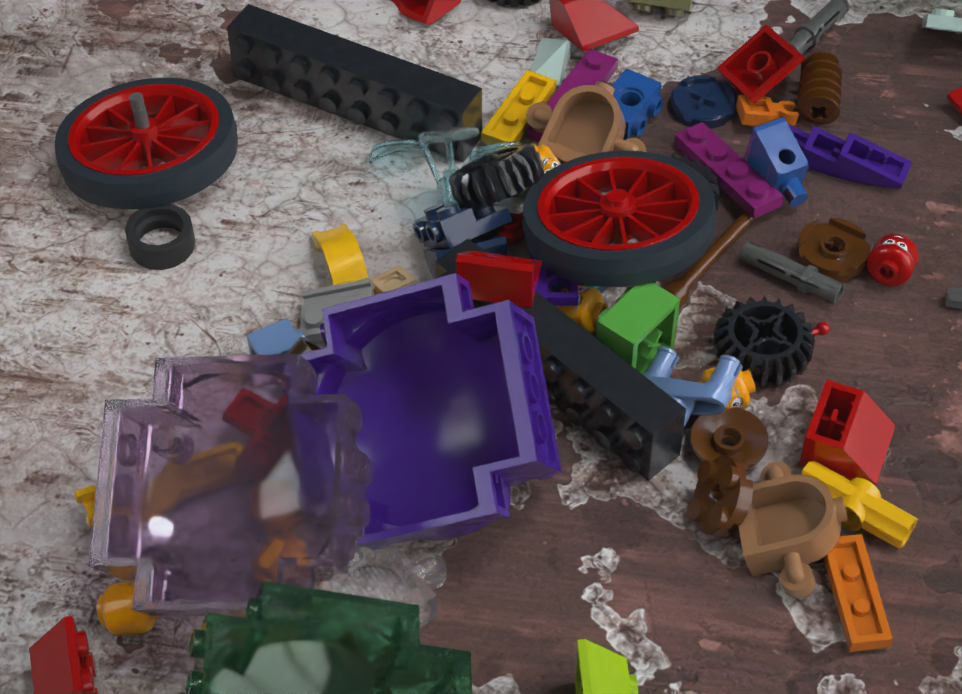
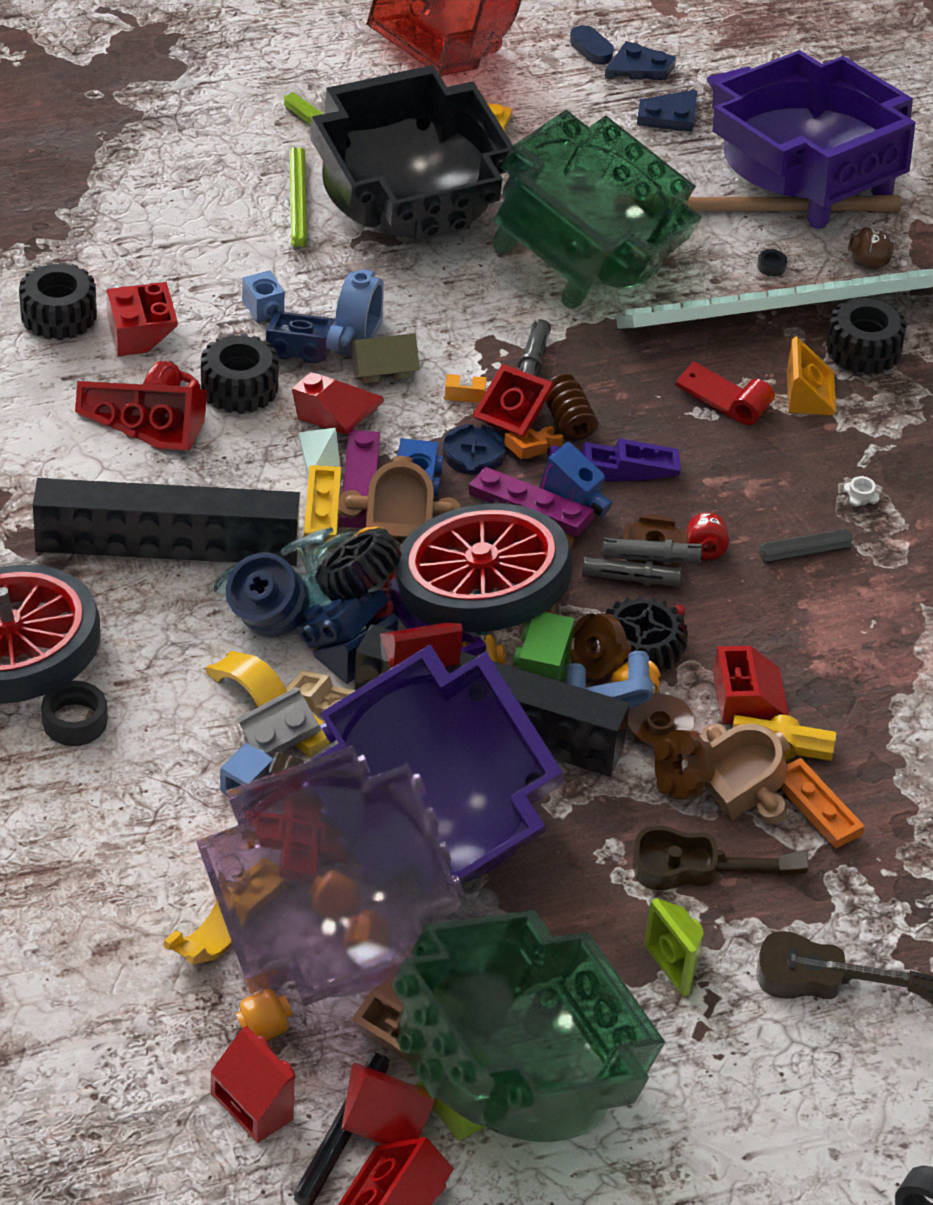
camera: 30 degrees left, 5 degrees down
none -> dark blue wheel [225,552,310,638]
none -> light orange piece [444,374,487,403]
none -> reddish brown plate [570,613,631,681]
none -> dark grey pin [602,537,702,565]
none -> dark brown piece [633,826,808,890]

